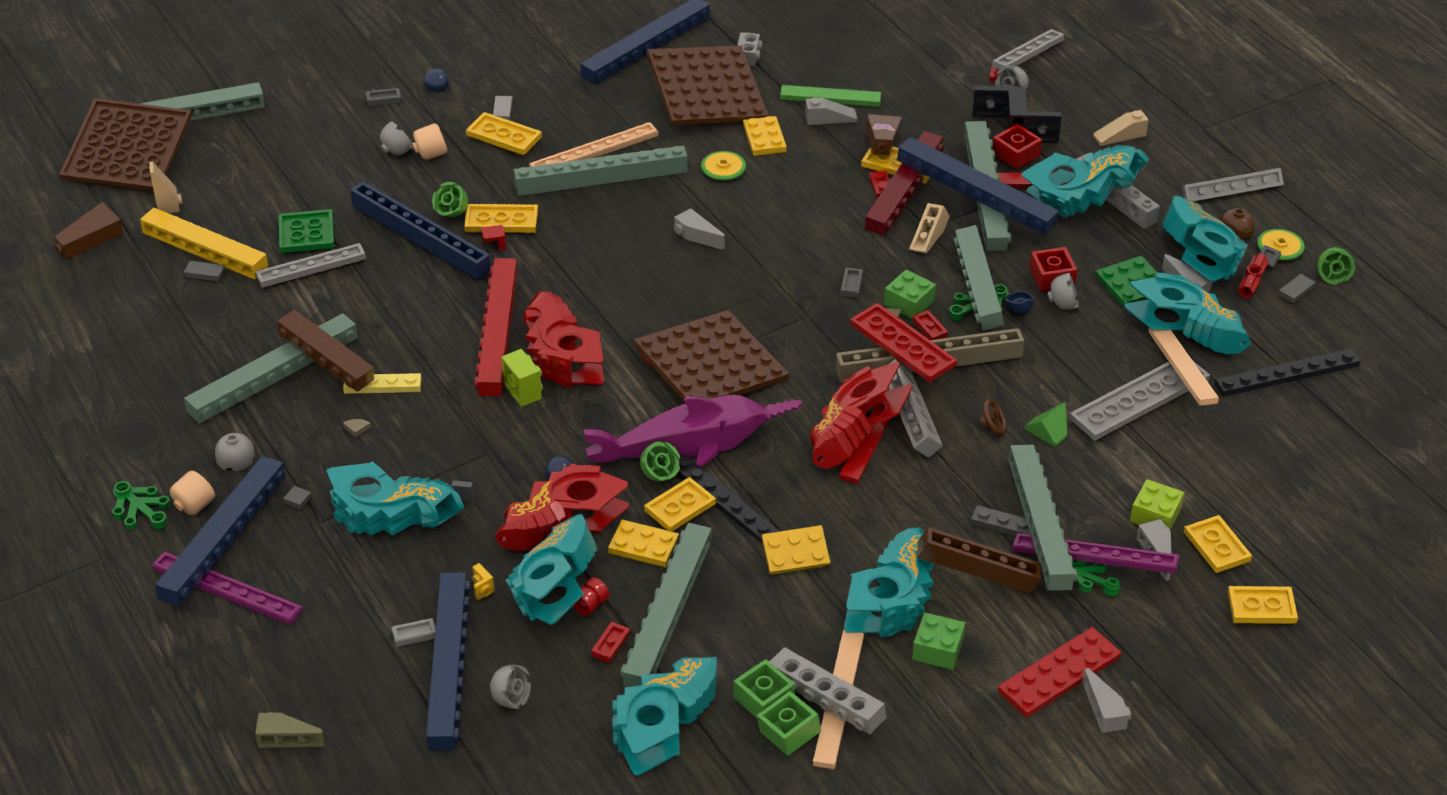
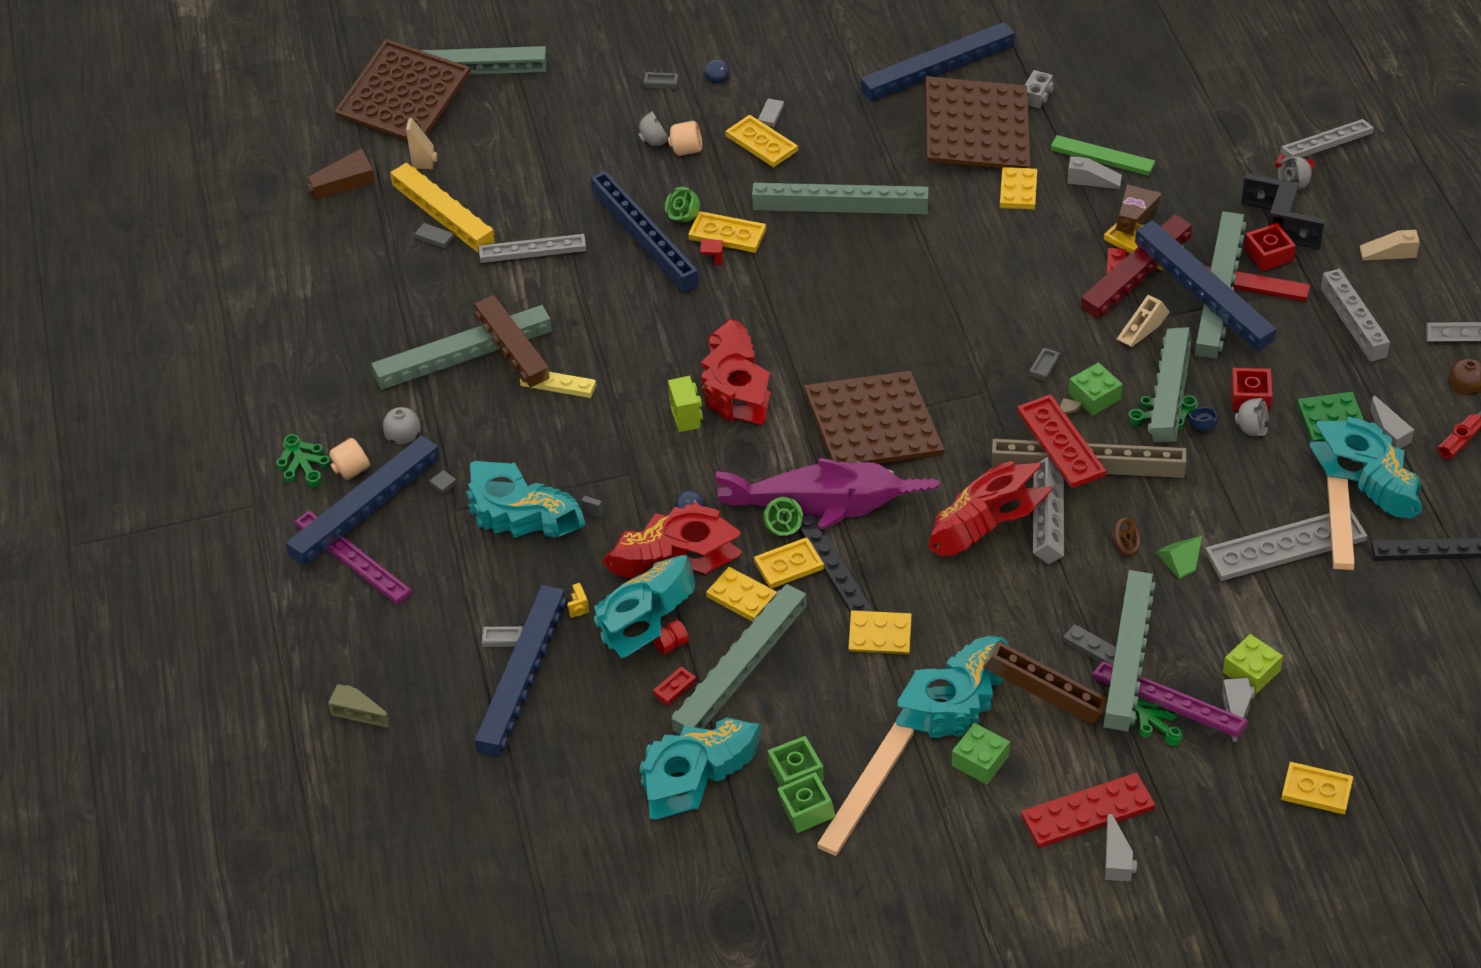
camera: 20 degrees right, 5 degrees up
green plate [279,209,334,253] -> none
dark tan tile [343,419,371,437] -> none
red brick [475,258,517,396] -> none
light grey cylinder [490,665,531,709] -> none
light nougat tile [529,122,658,167] -> none
light grey slope [674,209,725,250] -> none
yellow wheel [701,151,746,180] -> none
light grey brick [770,647,887,734] -> none
red tile [839,403,891,484] -> none
red plate [912,310,948,340] -> none
teal animal [1022,145,1149,218] -> none
teal animal [1162,196,1247,282] -> none
yellow plate [1184,515,1252,573] -> none

